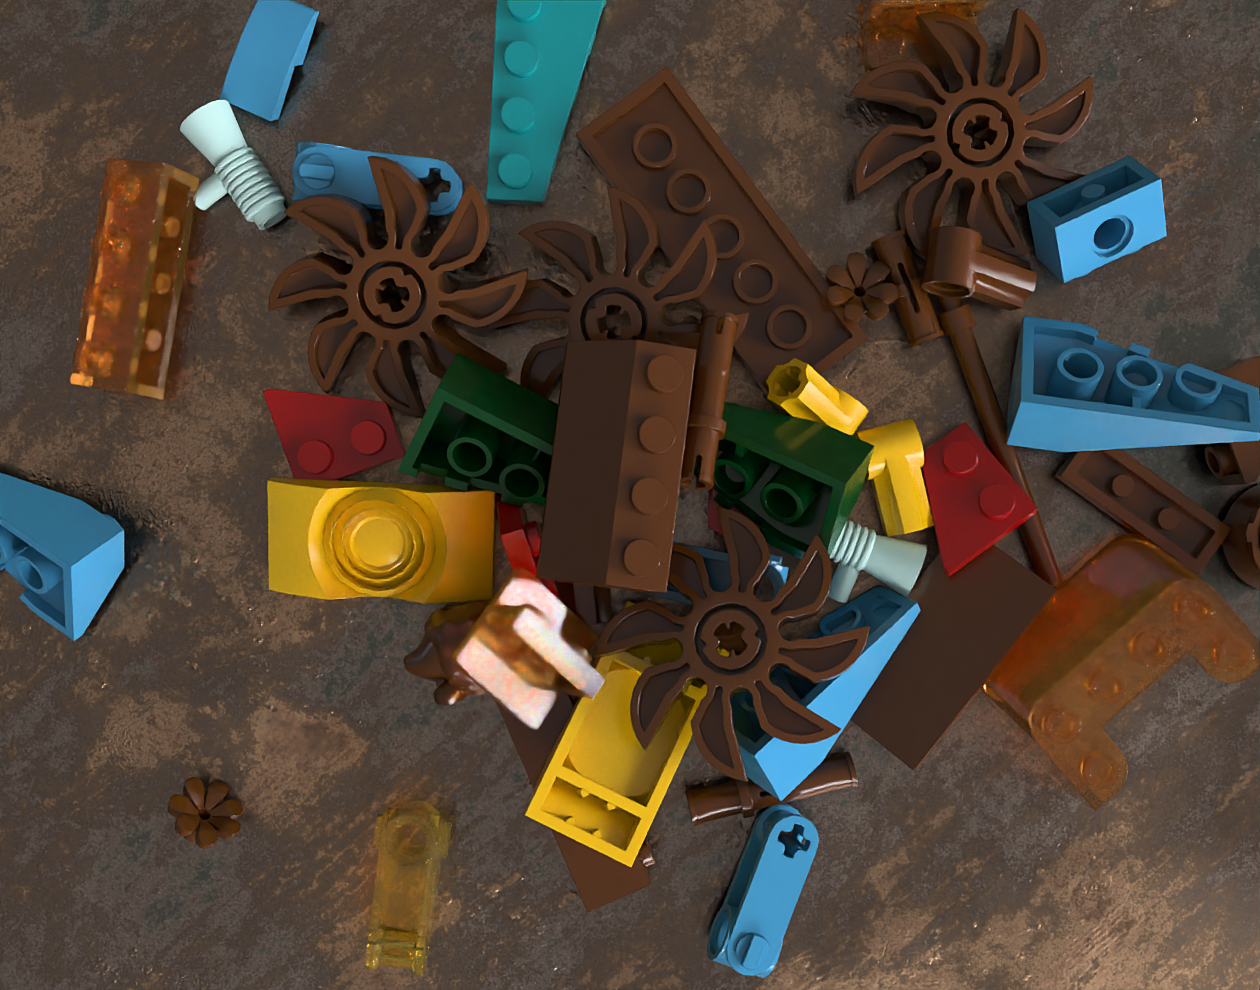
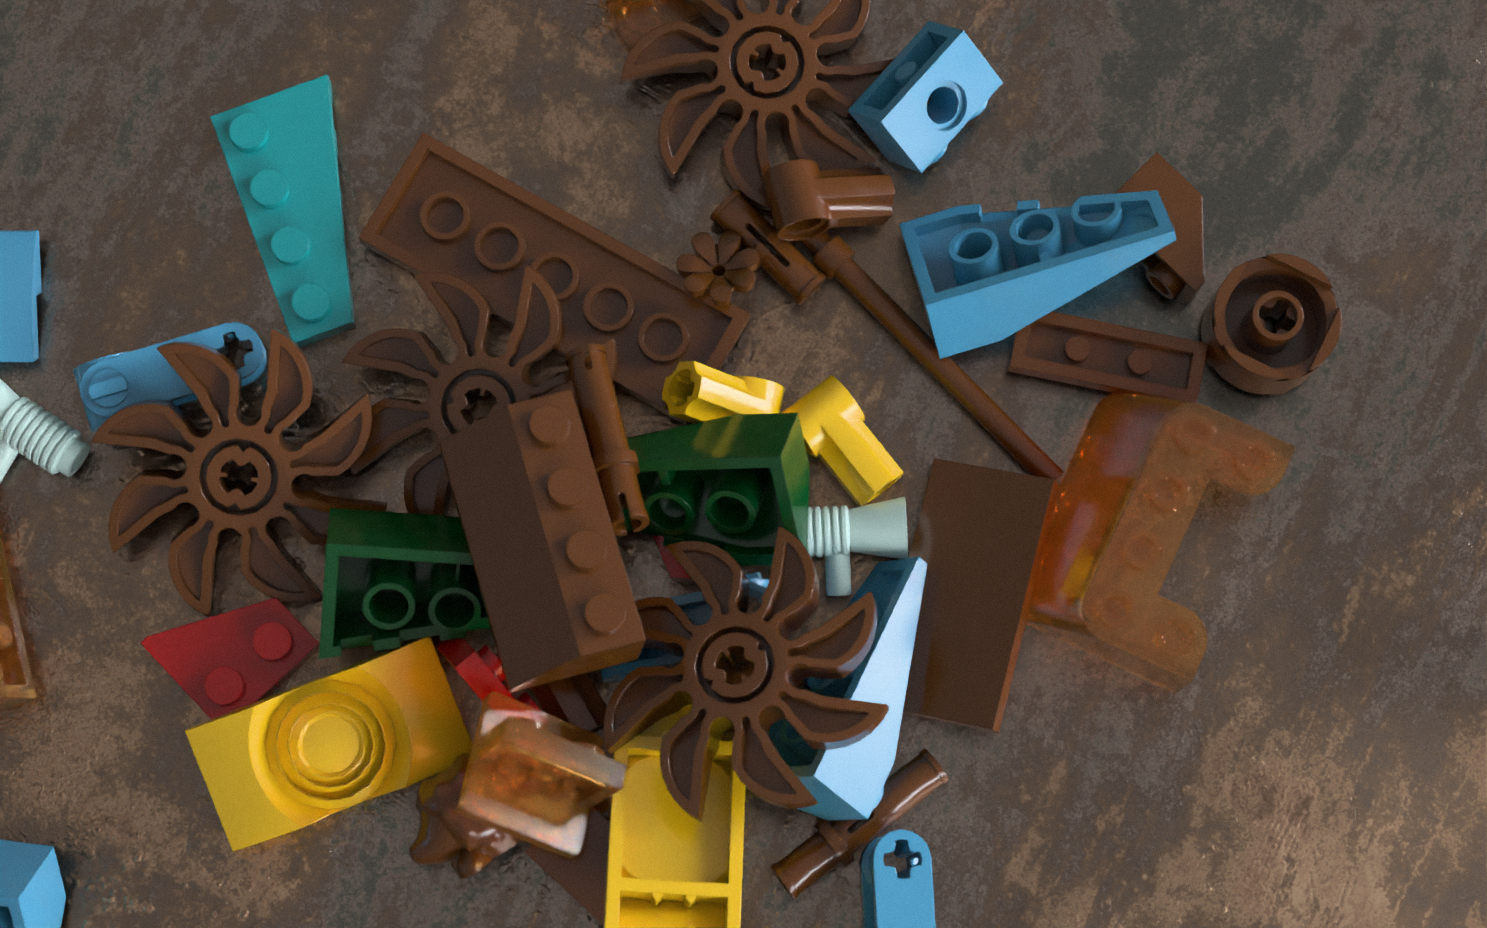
camera: 30 degrees left, 10 degrees down
red wing [921,422,1038,578] -> none

